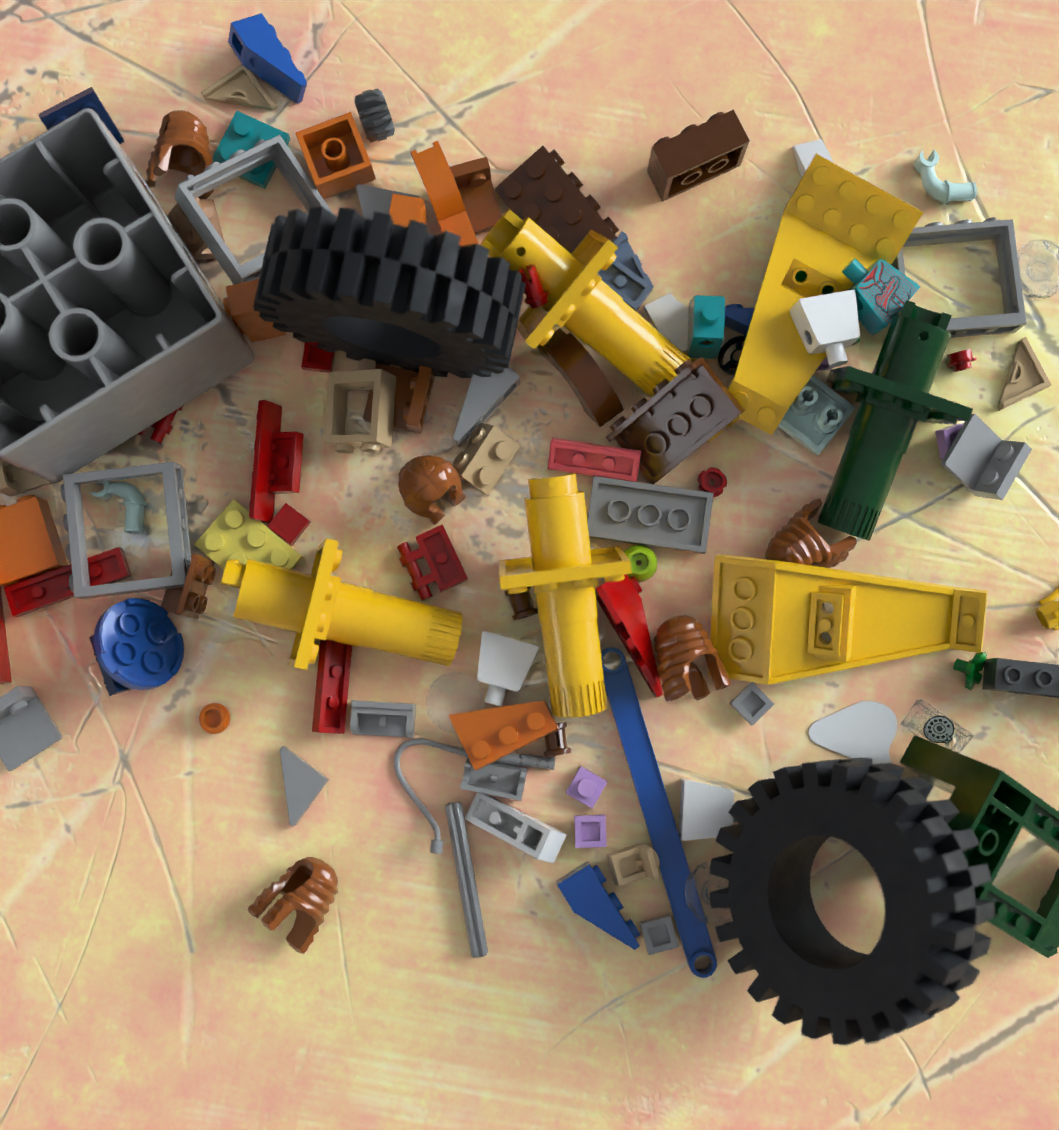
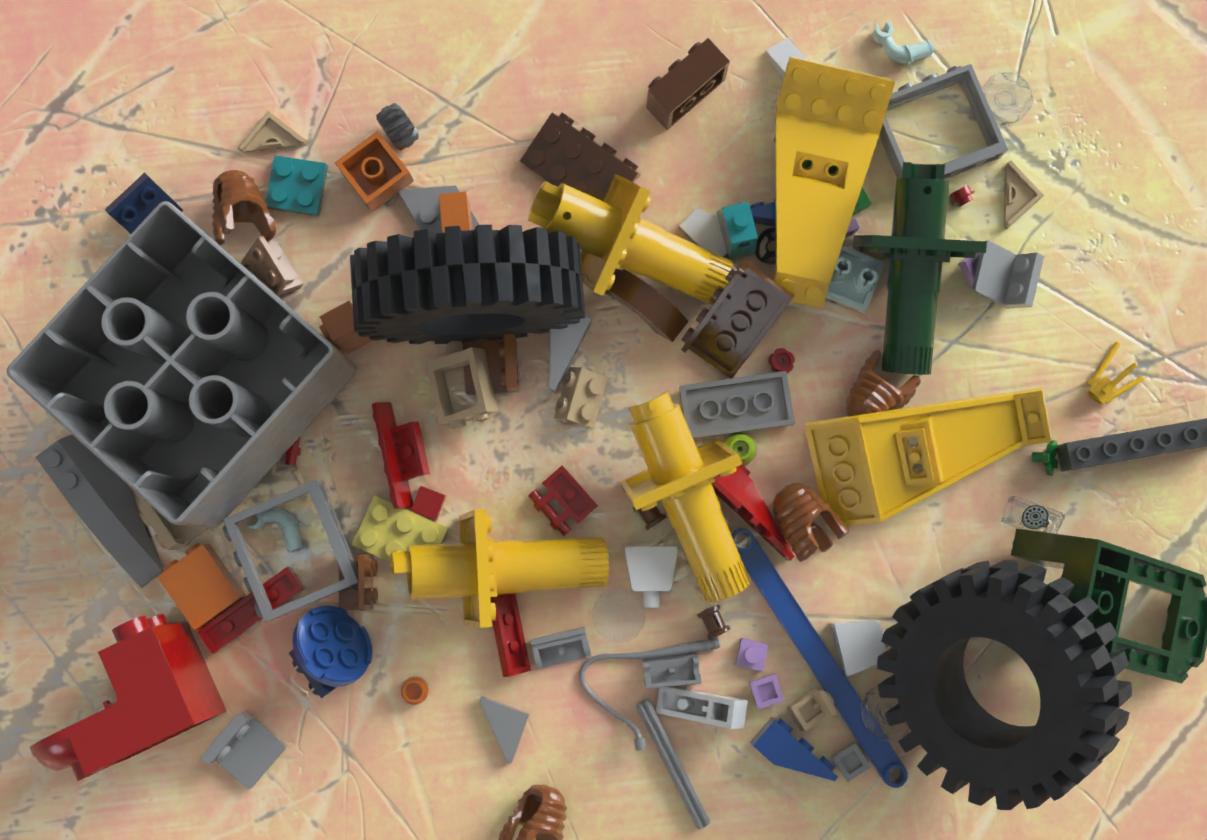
camera: 20 degrees left, 0 degrees up
light grey window [174,135,333,284] -> none
blue slope [228,13,307,104] -> none
red tile [301,342,335,373] -> none
dark orange hair [398,455,465,525] -> none
orange piece [410,141,479,246] -> none
orange wing [448,700,559,771] -> none
dark orange bracket [450,157,502,233] -> none
red pin [518,264,549,309] -> none
coral tile [547,437,641,482] -> none
sand blue wing [597,231,654,311] -> none
light grey plate [729,682,774,726] -> none
white torso [789,289,860,367] -> none
white sticker [809,701,898,764] -> none
teal torso [841,258,920,336] -> none

